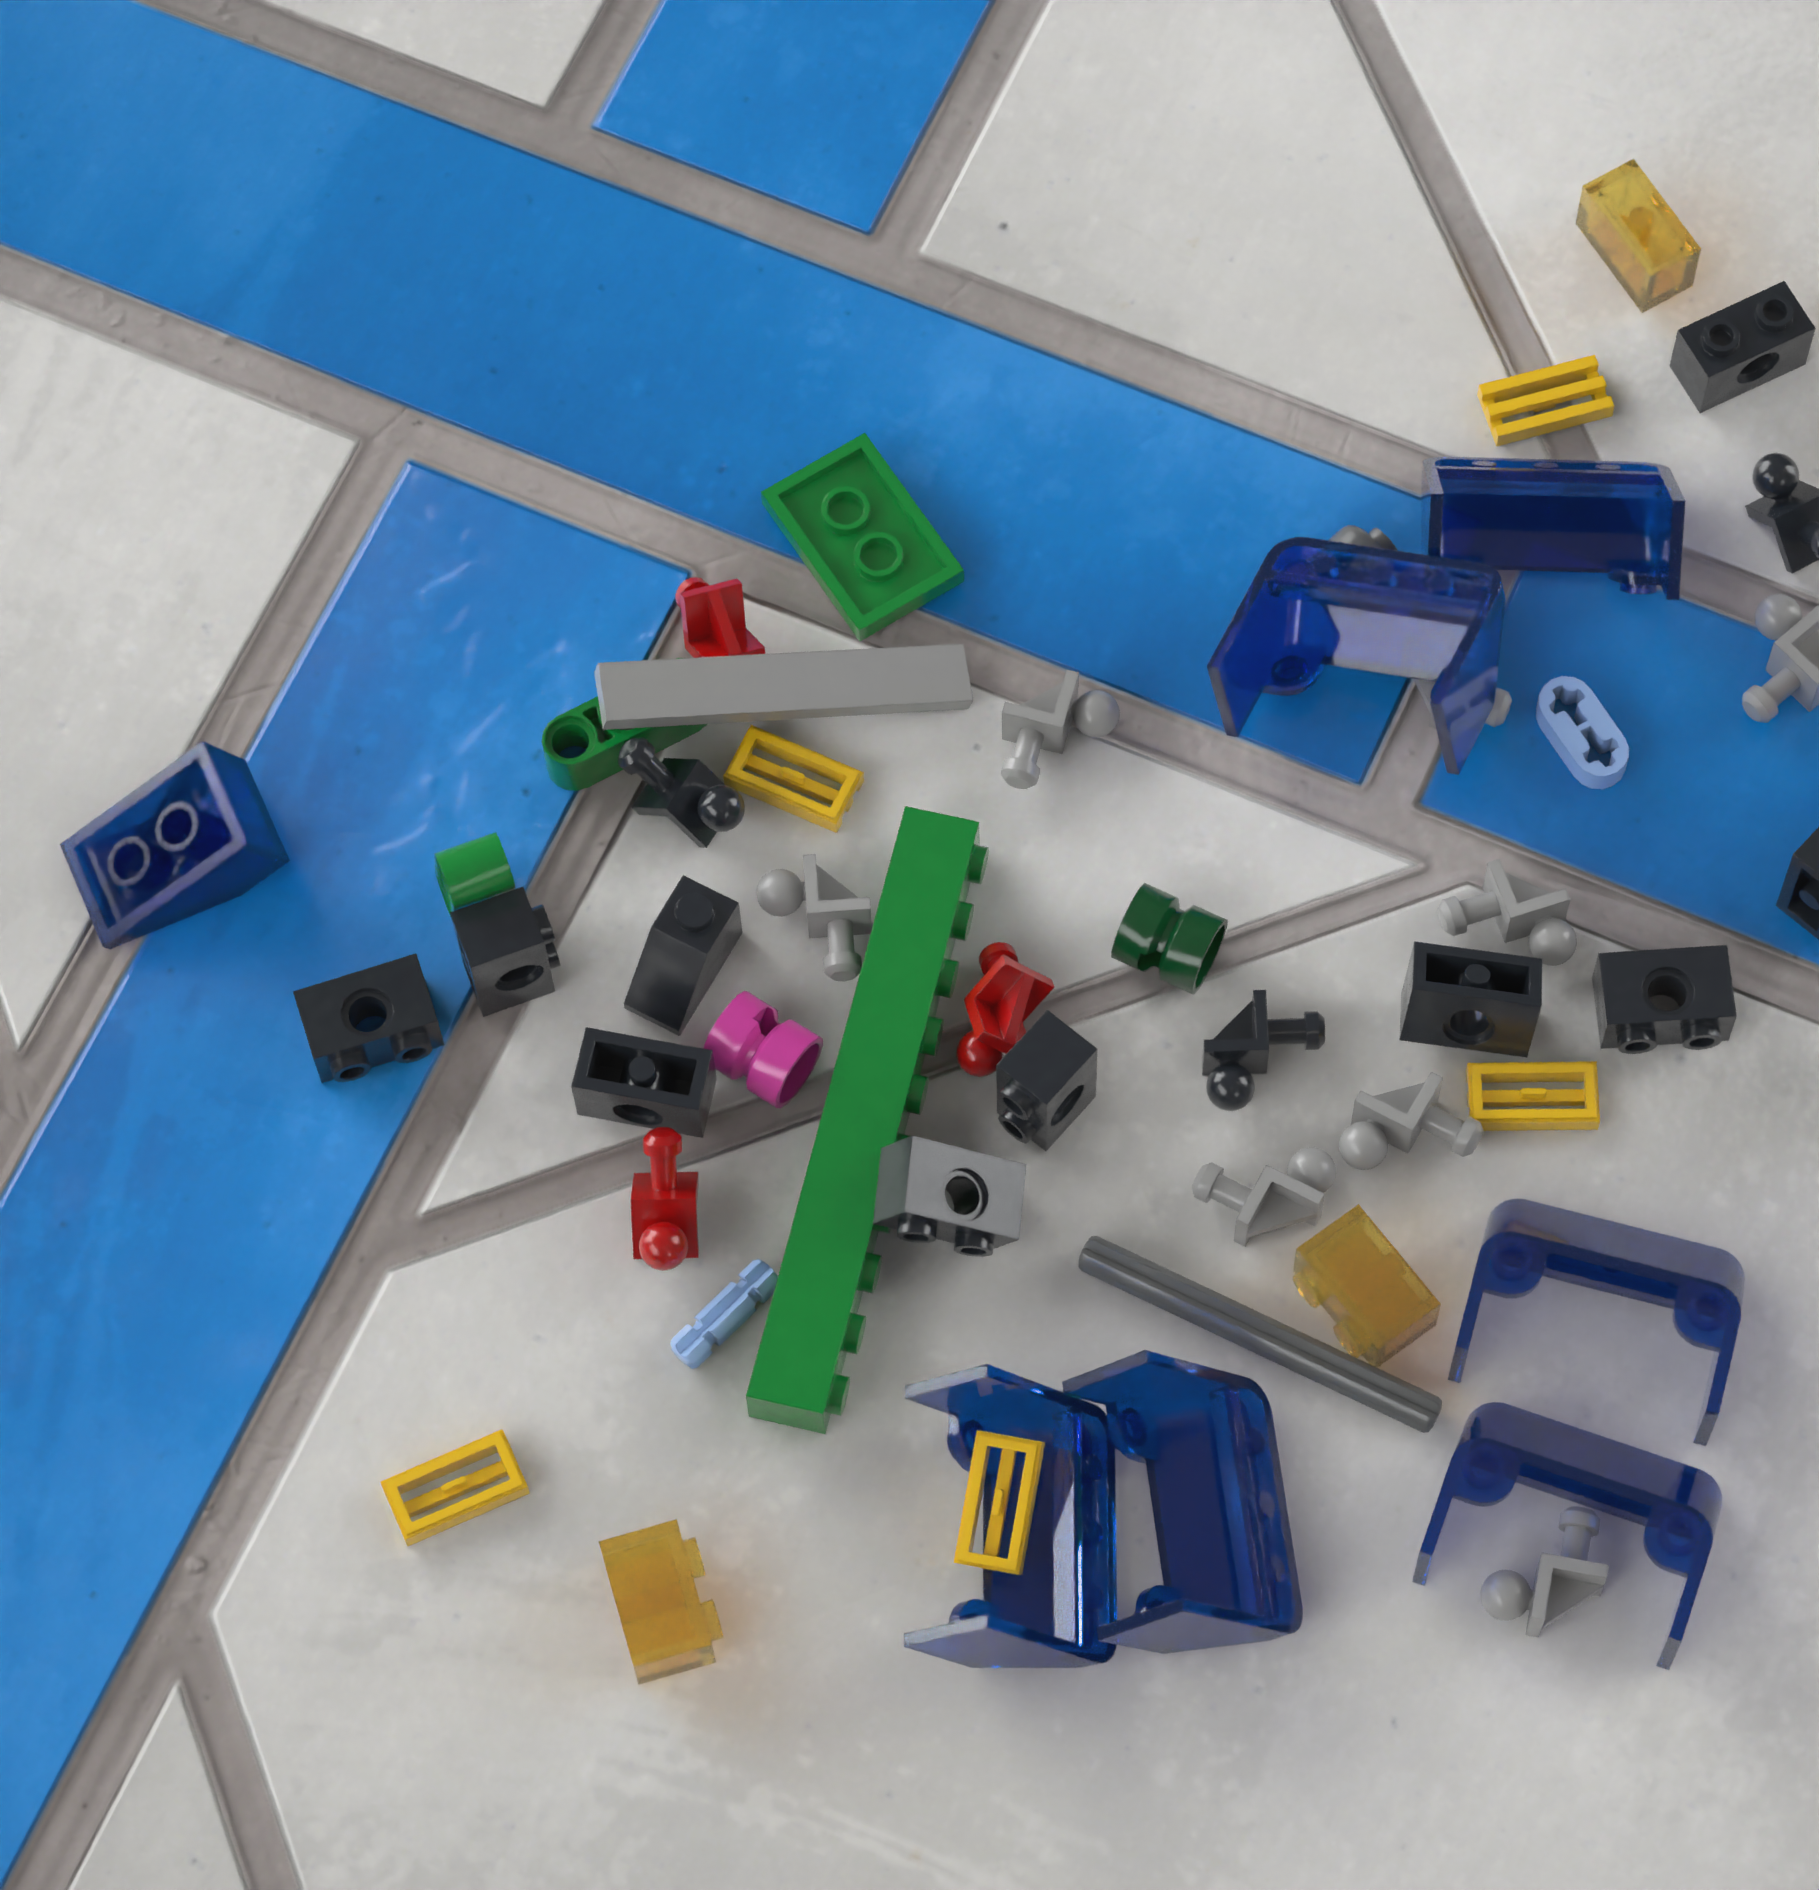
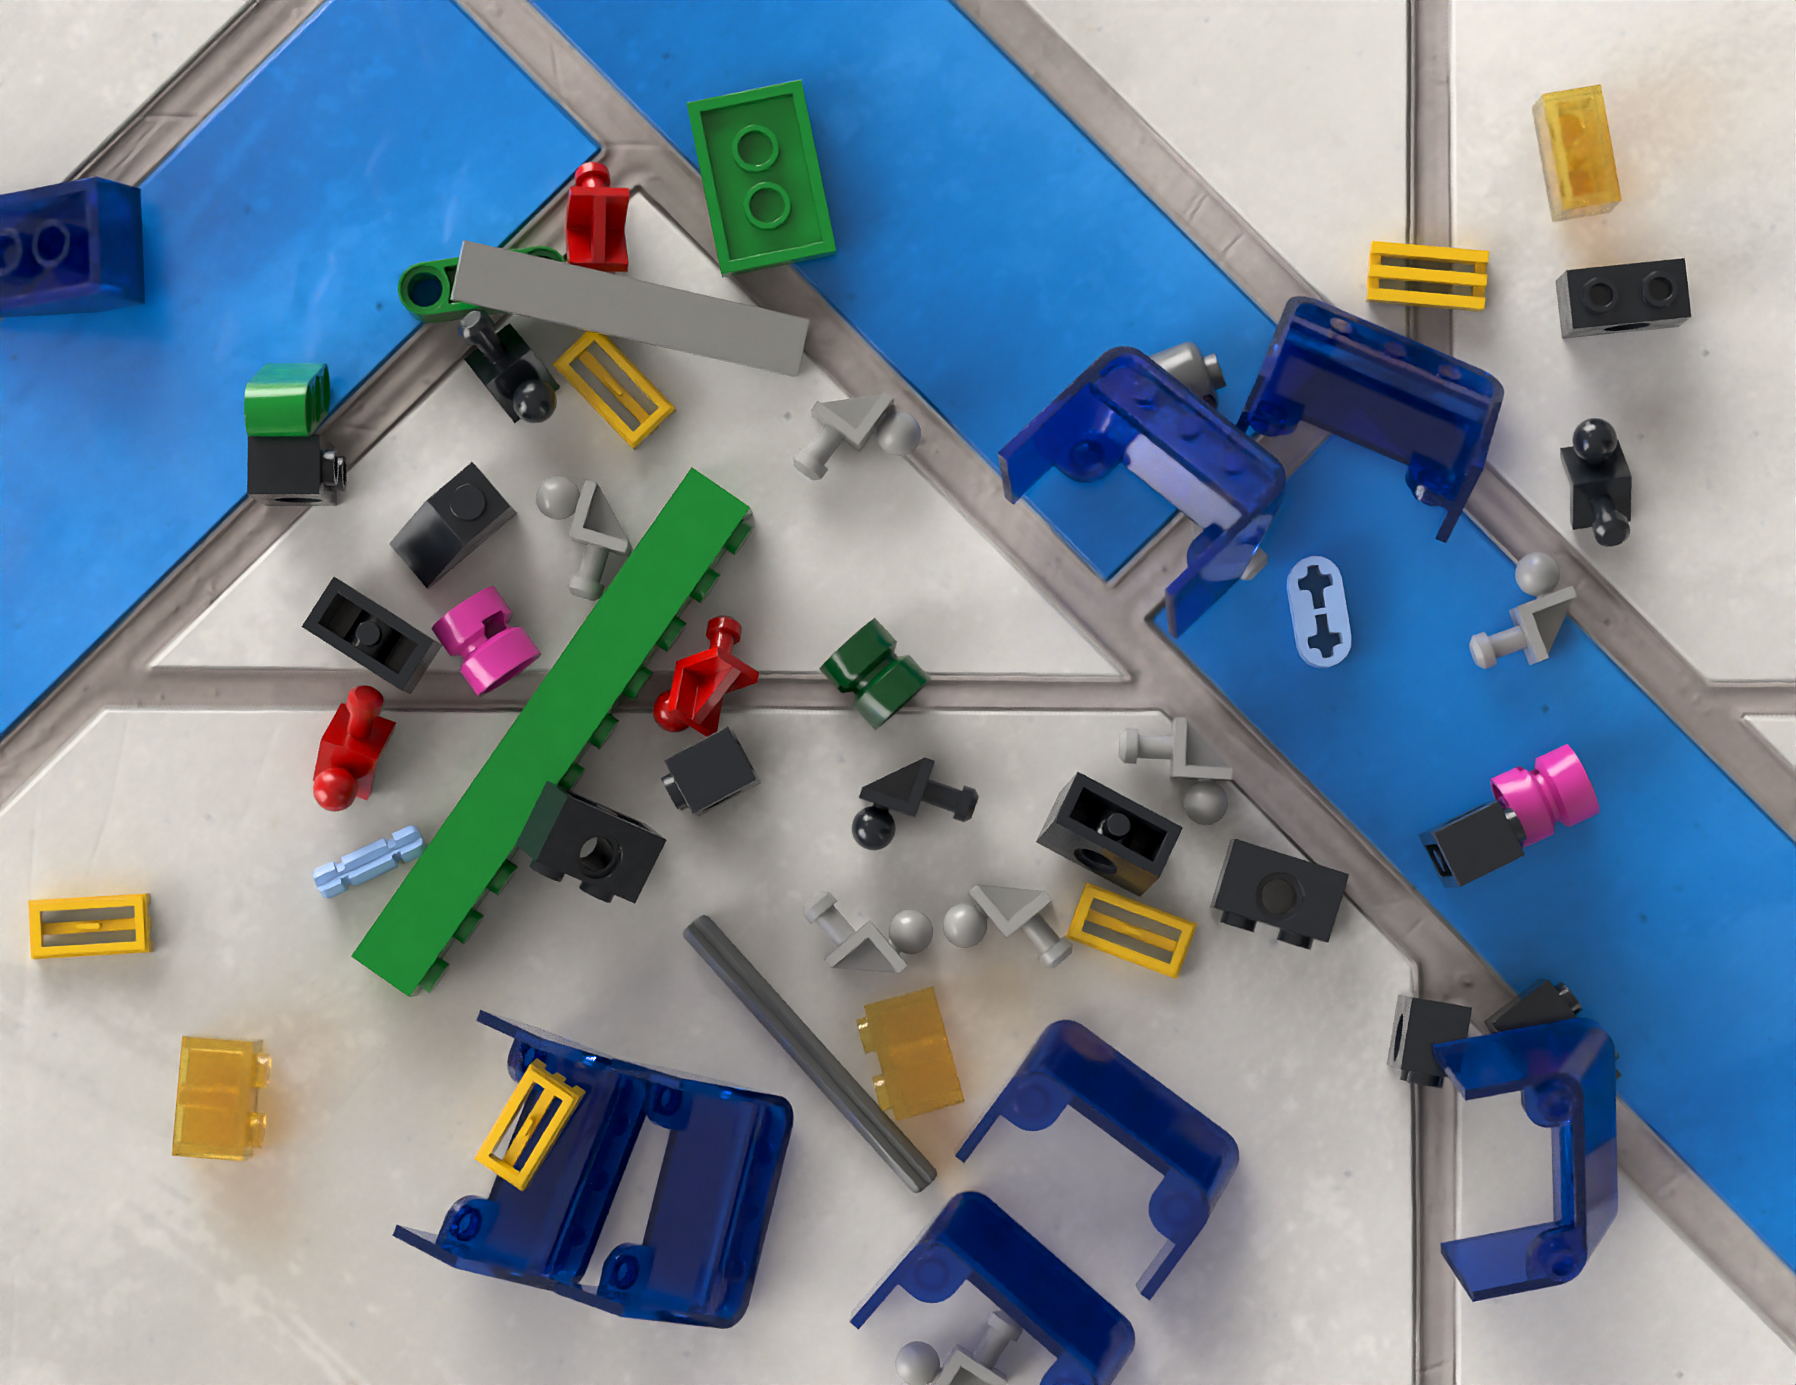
camera: 25 degrees right, 20 degrees up
black brick [293,953,444,1083] -> none

